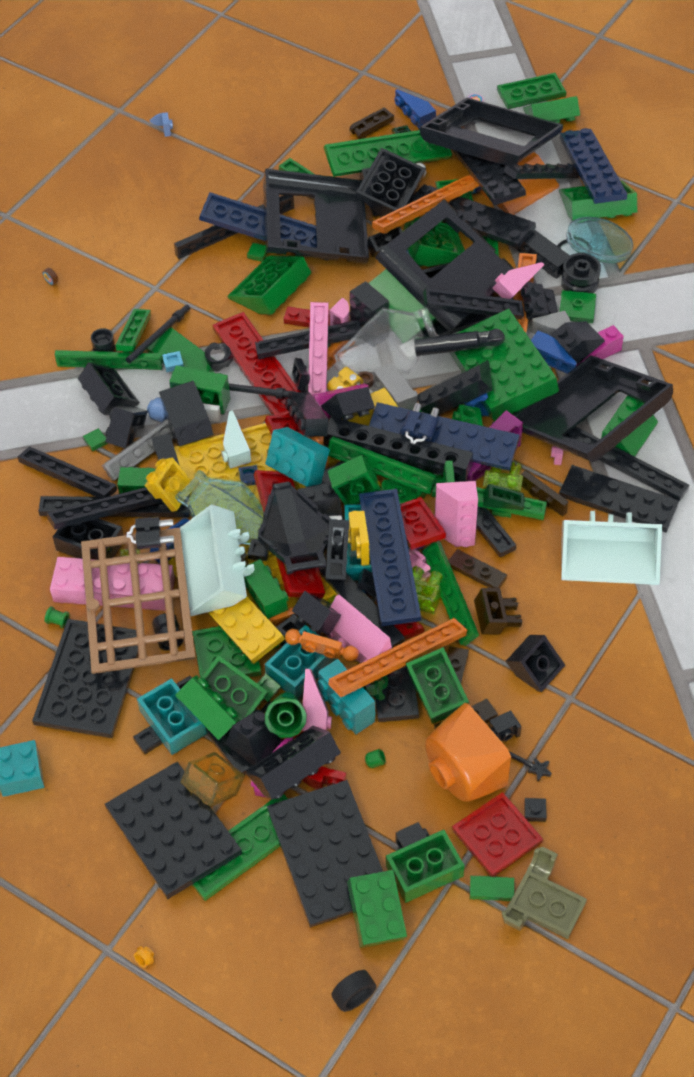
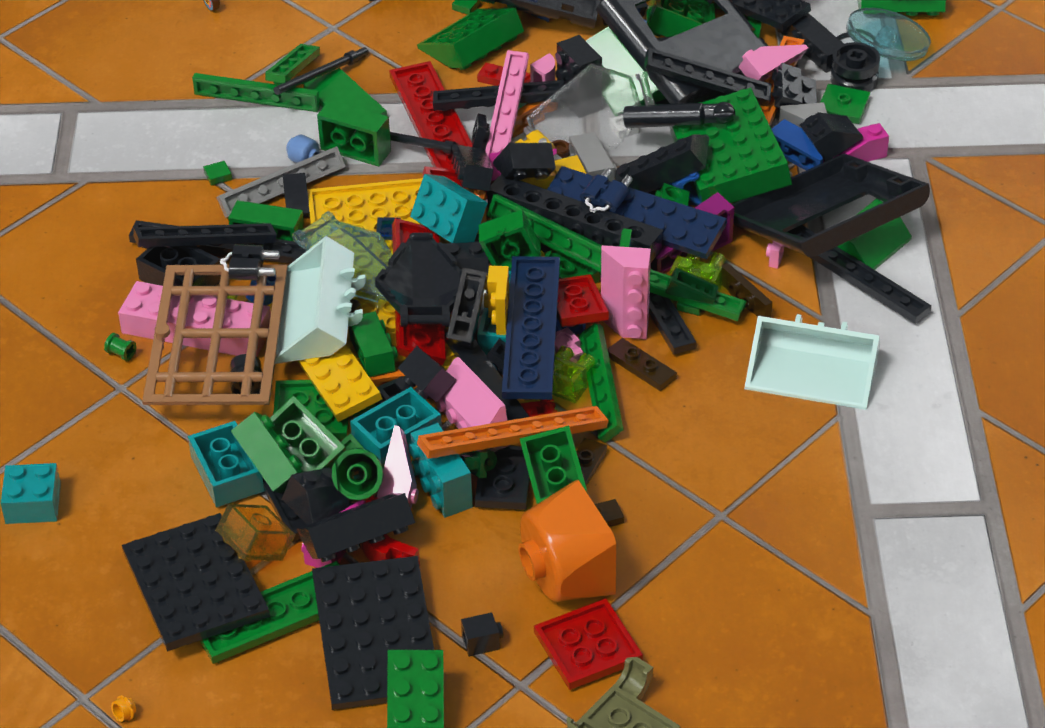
camera: 10 degrees right, 10 degrees down
black plate [18,446,117,499] -> none
black plate [32,619,139,738] -> none
black slope [77,362,140,415] -> none
black wheel [91,328,117,352] -> none
black brick [105,405,148,448] -> none
black tile [133,726,162,755] -> none
yellow plate [144,457,195,512] -> none
black slope [159,380,214,446] -> none
medium azure plate [162,351,184,372] -> none
white tile [203,404,221,422] -> none
black piece [204,342,233,371] -> none
light aqua slope [221,410,251,468] -> none
black plate [248,539,269,561] -> none
orange plate [285,629,359,662] -> none
green piece [365,749,386,768] -> none
green brick [386,829,465,903] -> none
green tile [470,875,514,901] -> none
dark brown brick [474,588,522,634] -> none
black brick [489,710,522,741] -> none
black slope [506,635,565,692] -> none
black piece [509,751,552,782] -> none
black plate [524,798,547,822] -> none
black plate [559,465,679,533] -> none

